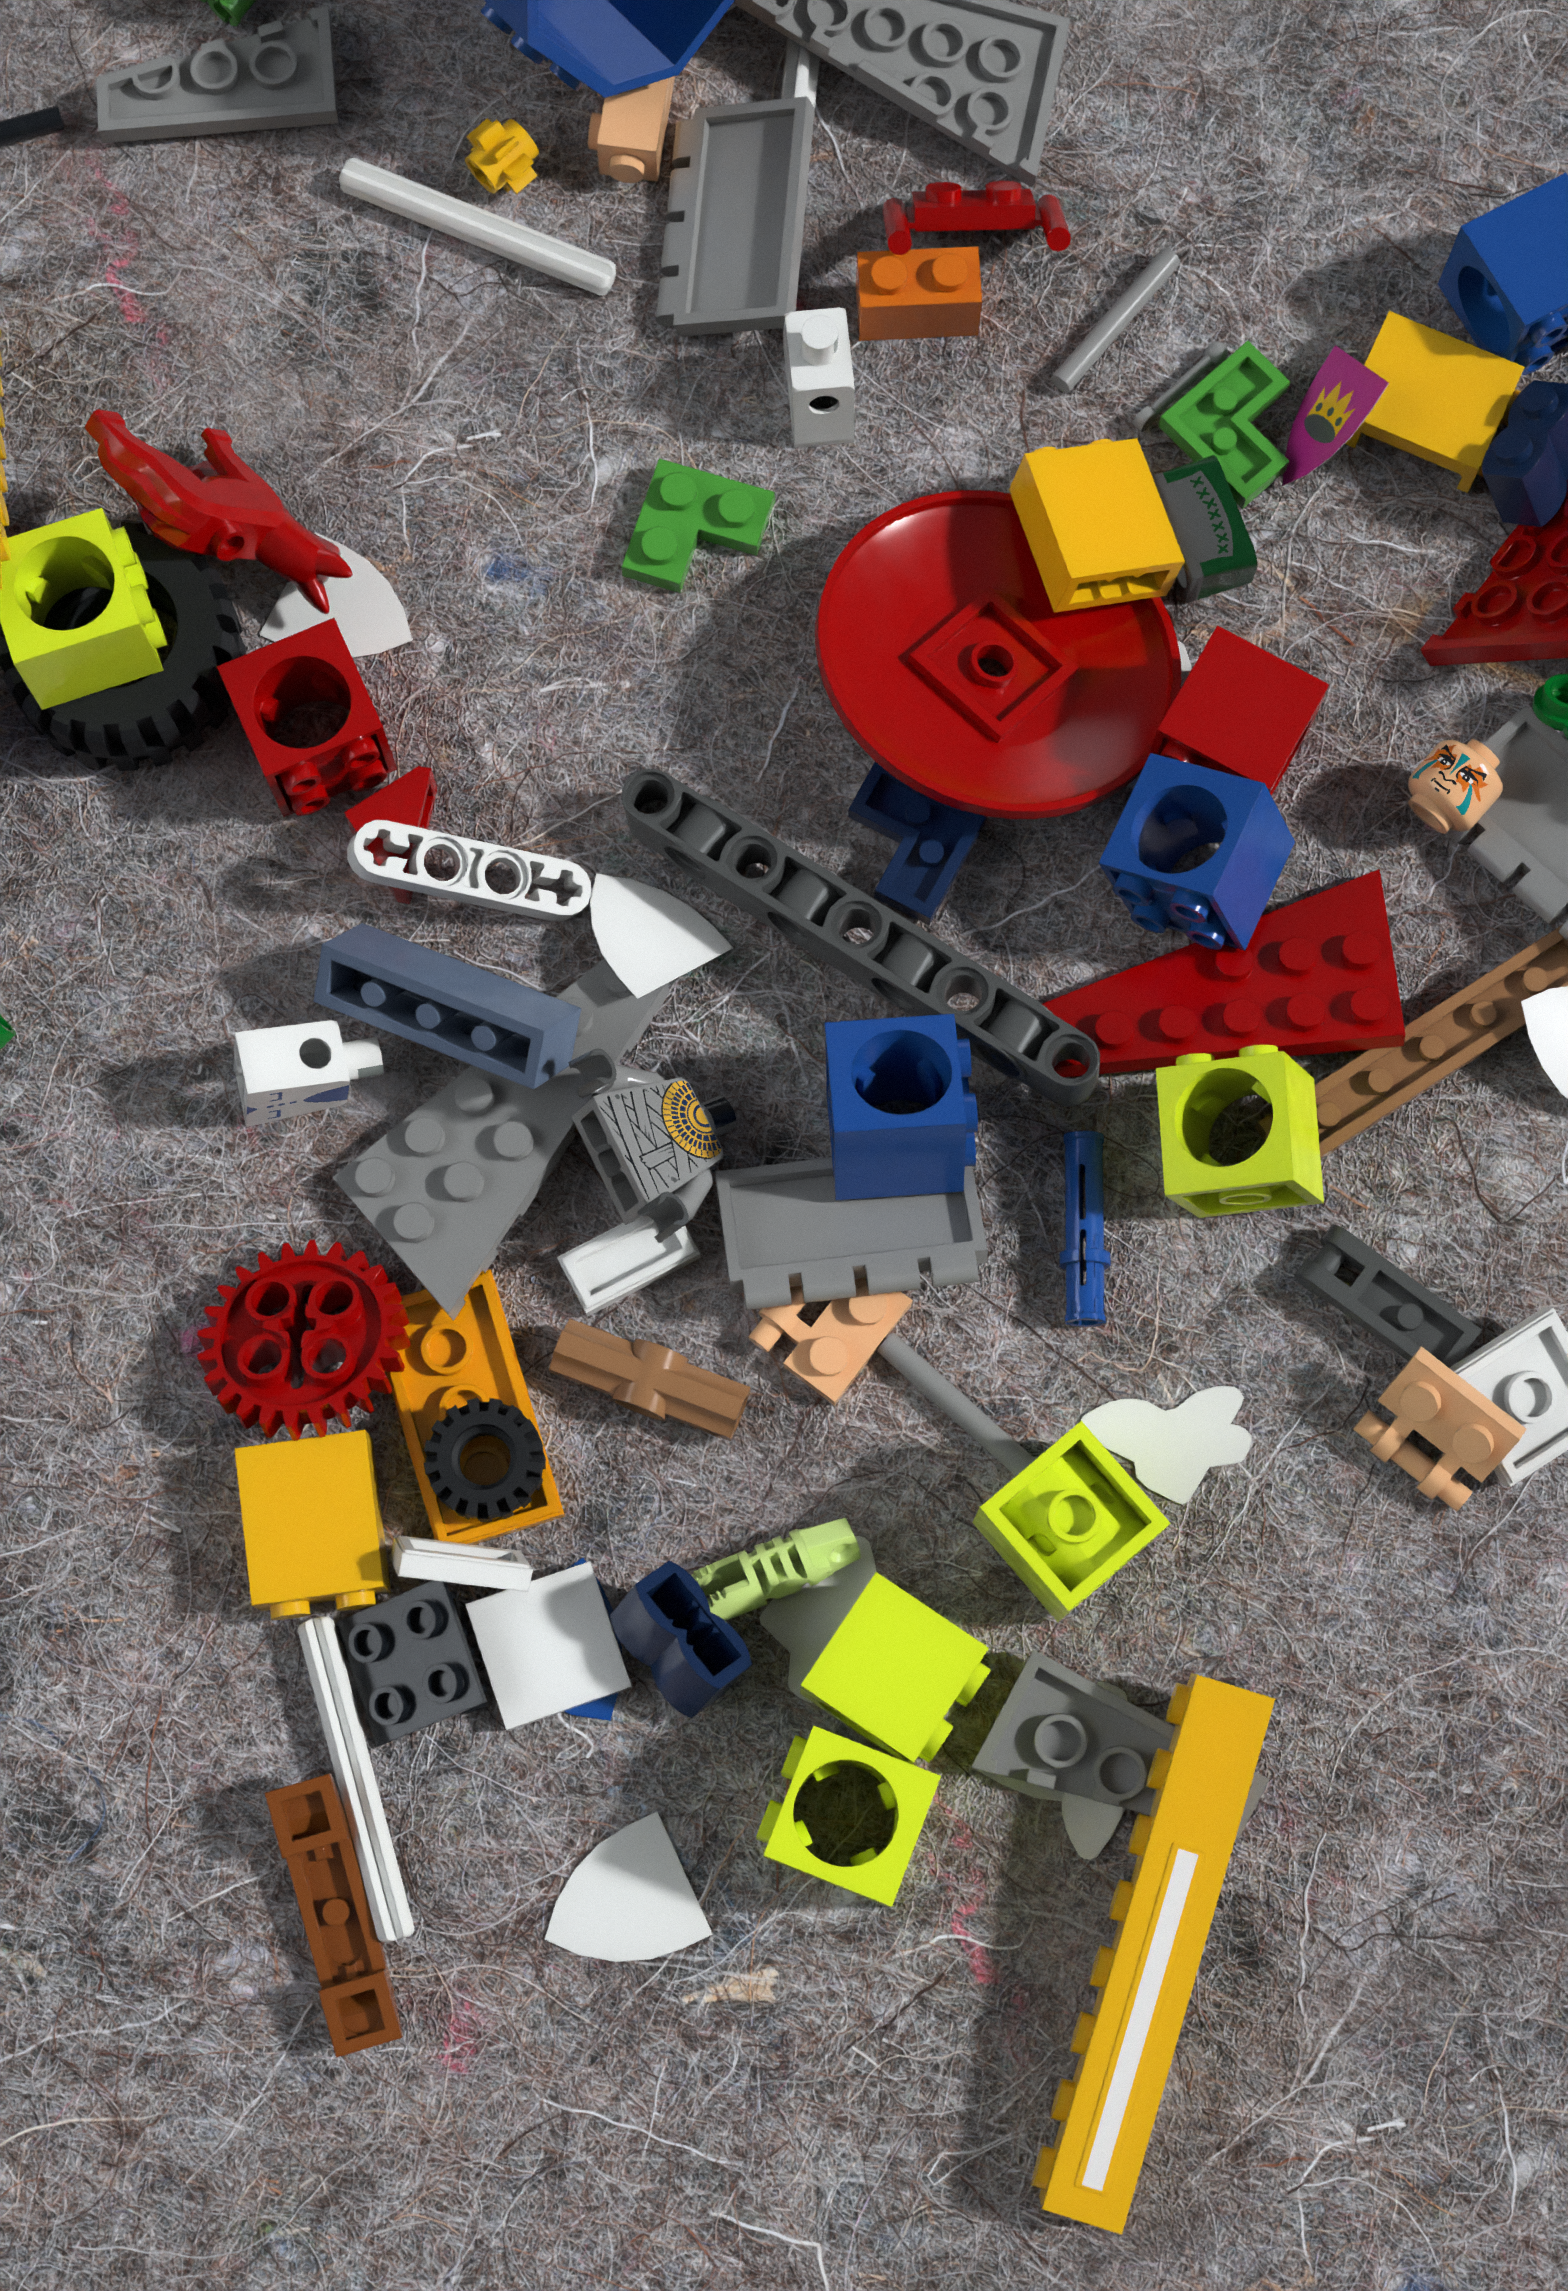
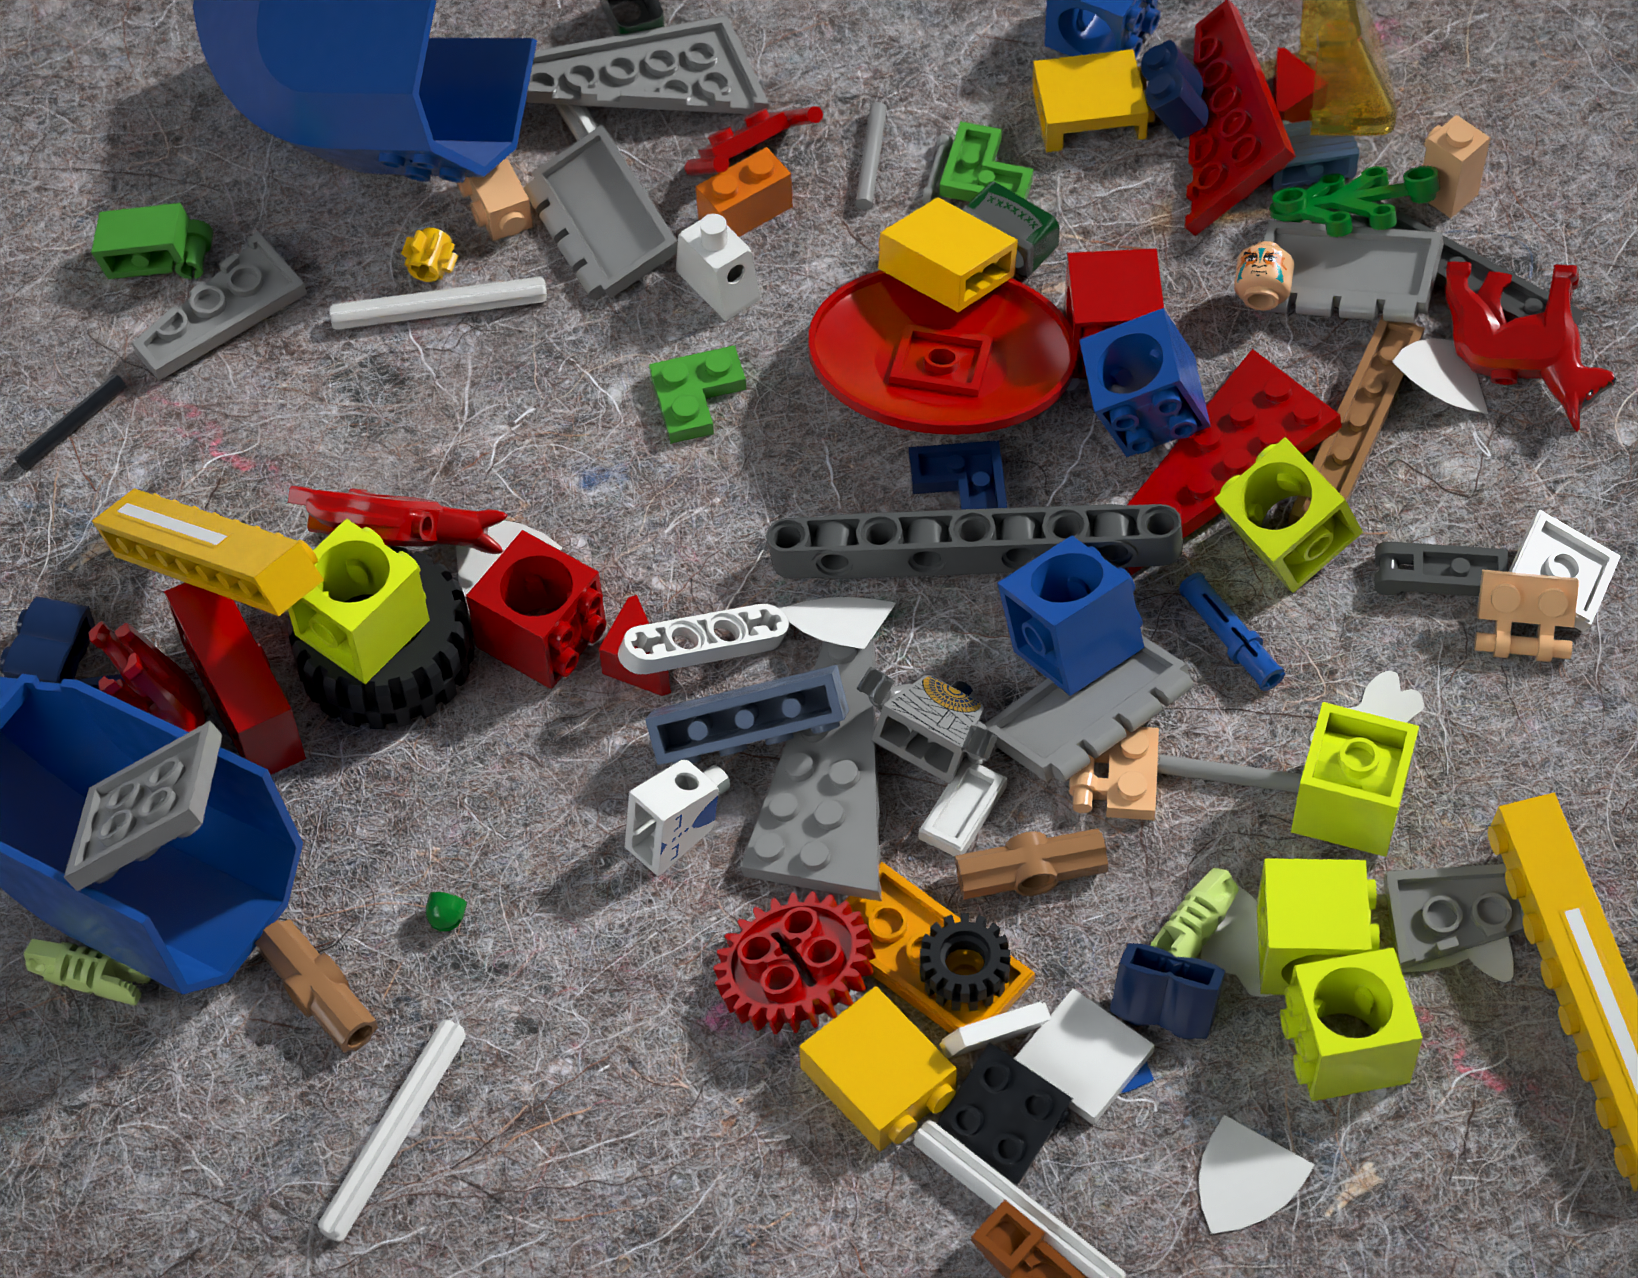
camera: 30 degrees left, 20 degrees down
dark pink sticker [1282,345,1389,486] -> none

